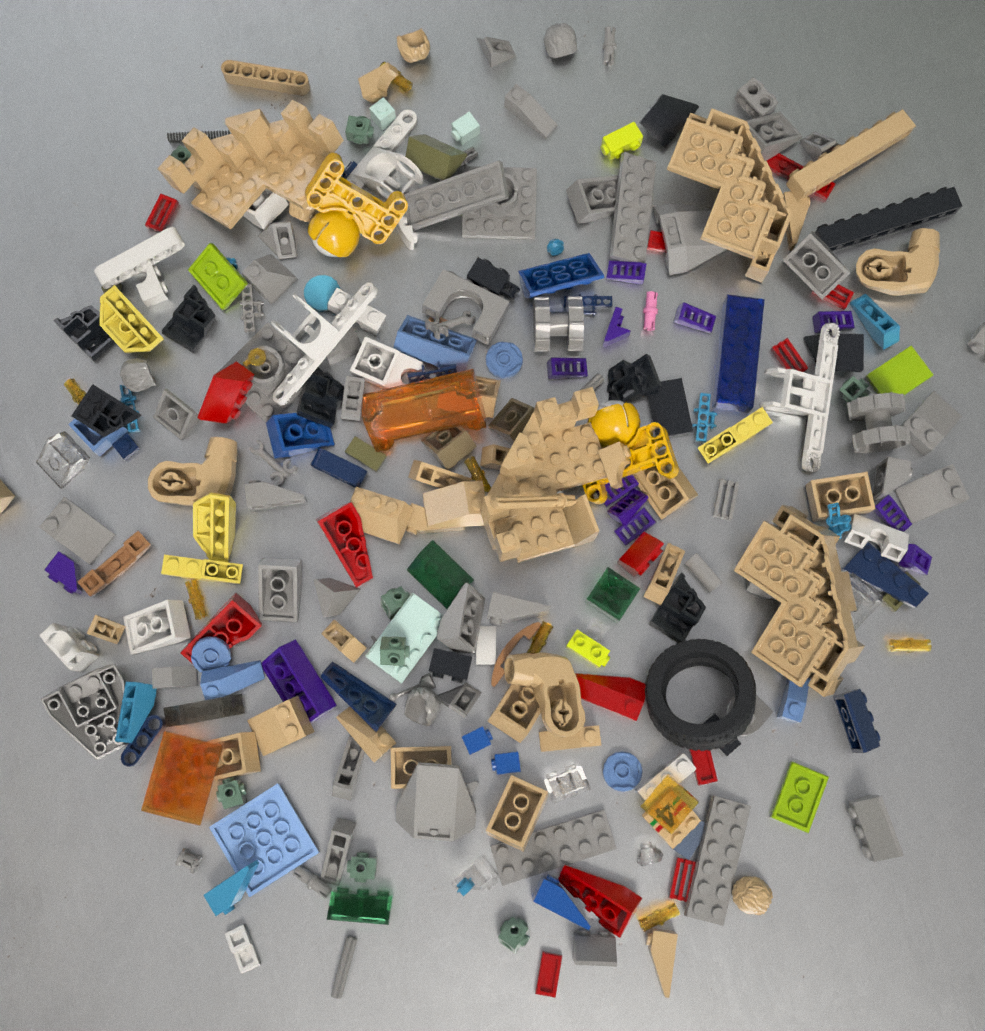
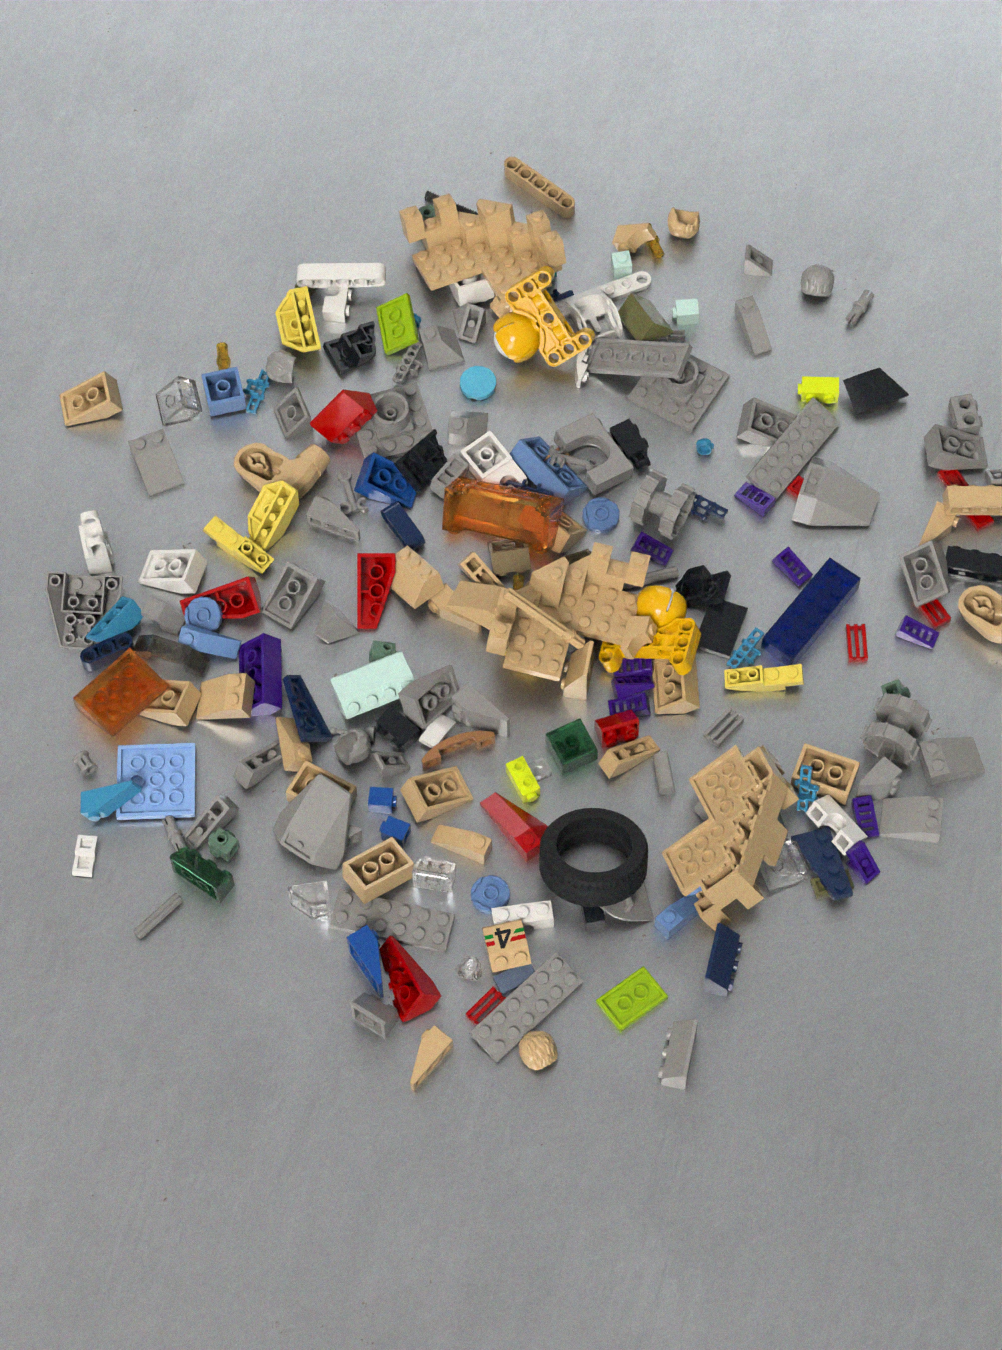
camera: 35 degrees right, 15 degrees down
dark purple slope [44,551,83,595] -> none
black slope [53,305,115,362] -> none
black slope [71,384,141,437] -> none
medium nougat slope [78,531,151,597] -> none
tan slope [87,615,126,644] -> none
dark blue plate [112,433,140,461] -> none
red tile [145,193,179,233] -> none
clear yellow pin [185,579,208,620] -> none
sand green brick [216,777,247,809] -> none
clear yellow piece [243,348,266,367] -> none
white piece [270,283,378,406] -> none
tan arch [321,619,367,663] -> none
white arch [327,288,387,337] -> none
sand green brick [345,115,374,144] -> none
olive tile [345,436,387,472] -> none
sand green brick [380,636,410,666] -> none
clear green slope [407,540,475,610] -> none
dark azure plate [456,877,475,897] -> none
sand green brick [498,917,530,954] -> none
tan piece [504,652,585,738] -> none
blue slope [518,253,605,298] -> none
clear yellow pin [527,621,554,654] -> none
red tile [535,951,562,998] -> none
dark purple slope [603,307,631,347] -> none
clear yellow pin [638,903,680,932] -> none
clear yellow slope [640,774,699,834] -> none
bright pink pin [643,291,658,331] -> none
black slope [649,572,706,643] -> none
tan brick [667,108,792,283] -> none
red tile [689,749,718,786] -> none
white piece [759,323,840,472] -> none
black slope [803,334,864,376] -> none
dark azure slope [850,294,900,350] -> none
lime tile [865,346,933,395] -> none
clear yellow pin [889,638,932,653] -> none

